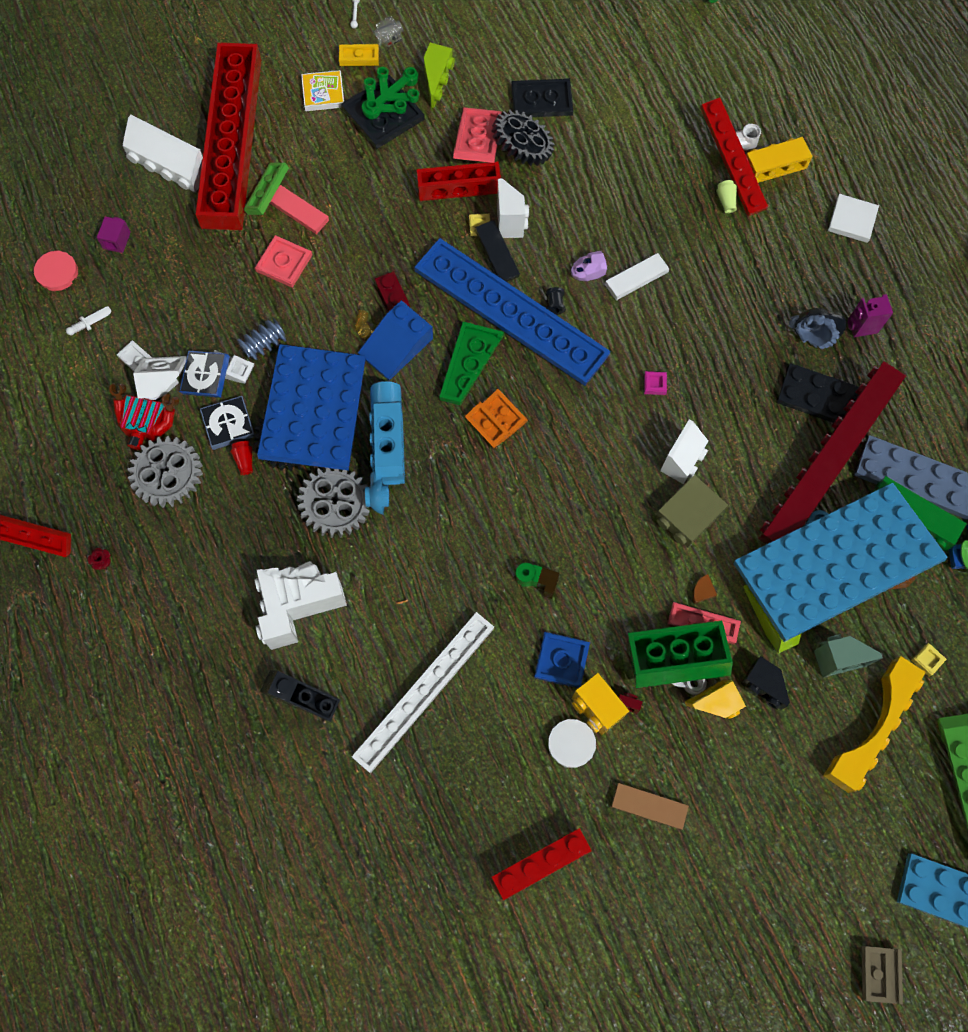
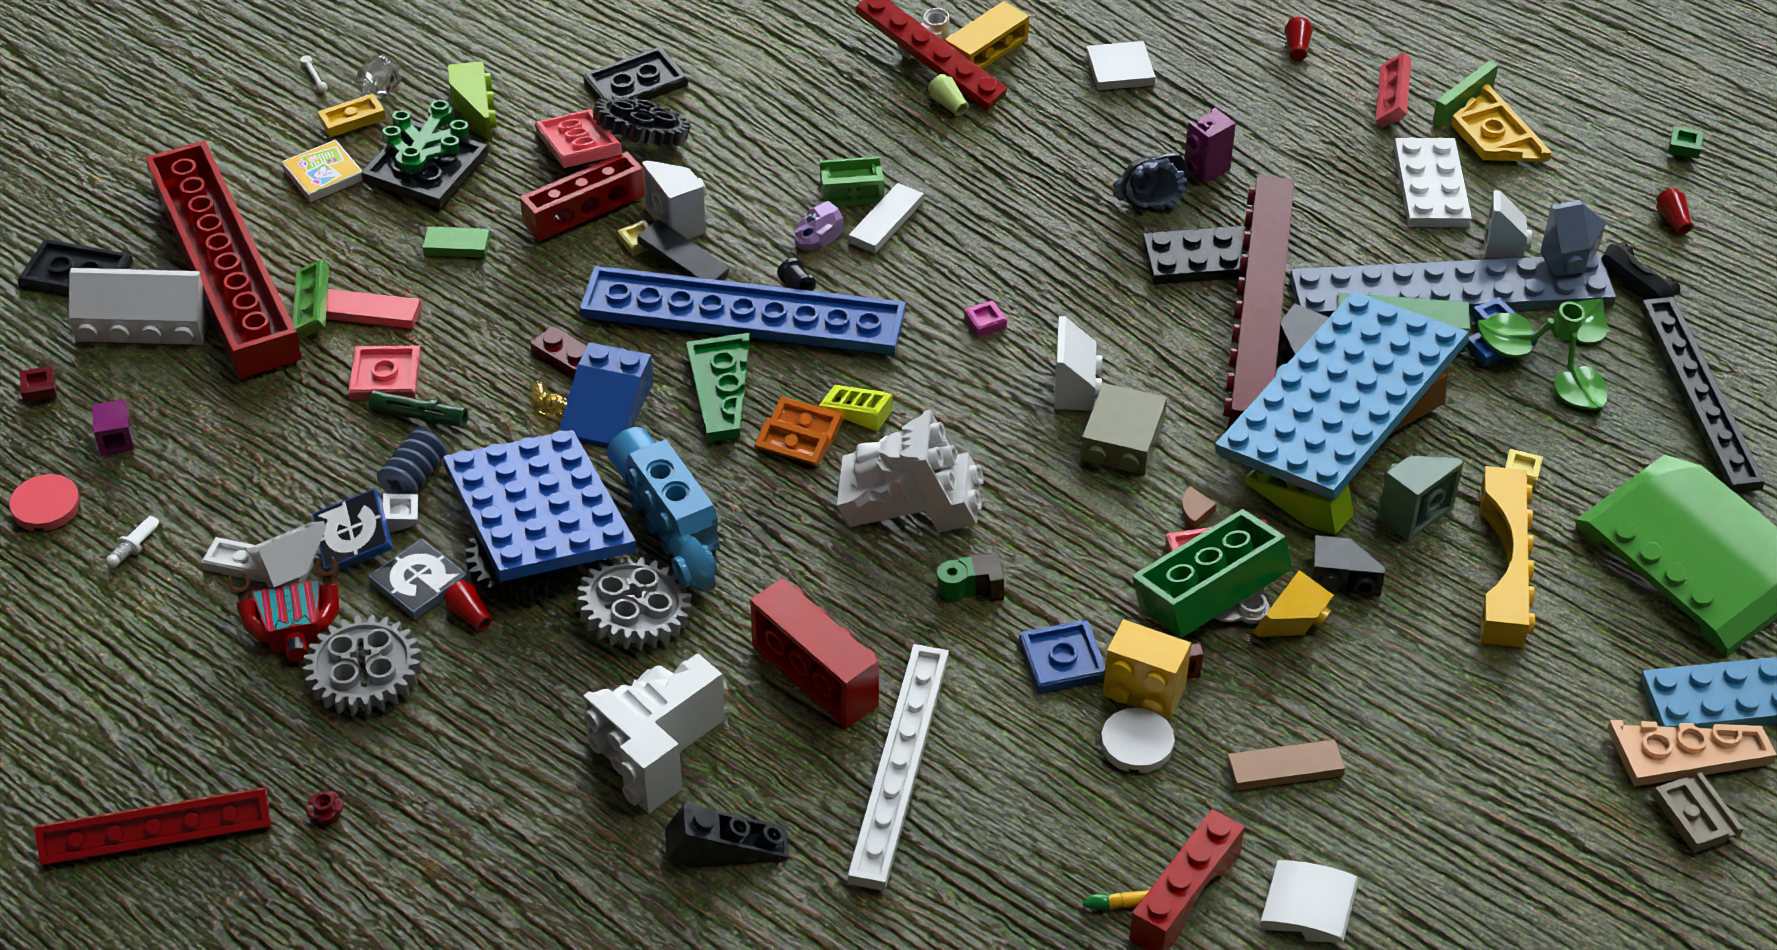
camera: 25 degrees left, 25 degrees down
none -> black tile [17,239,133,297]
none -> dark red plate [19,366,57,403]
none -> dark green pin [369,390,469,429]
none -> tile [423,226,490,258]
none -> red brick [750,578,879,729]
none -> neon yellow slope [819,385,893,431]
none -> bright green hinge [820,156,884,207]
none -> white brick [837,410,984,533]
none -> piece [1083,890,1149,911]
none -> white slope [1261,860,1359,942]
none -> slope [1278,303,1329,364]
none -> light nougat wing [1607,720,1777,787]

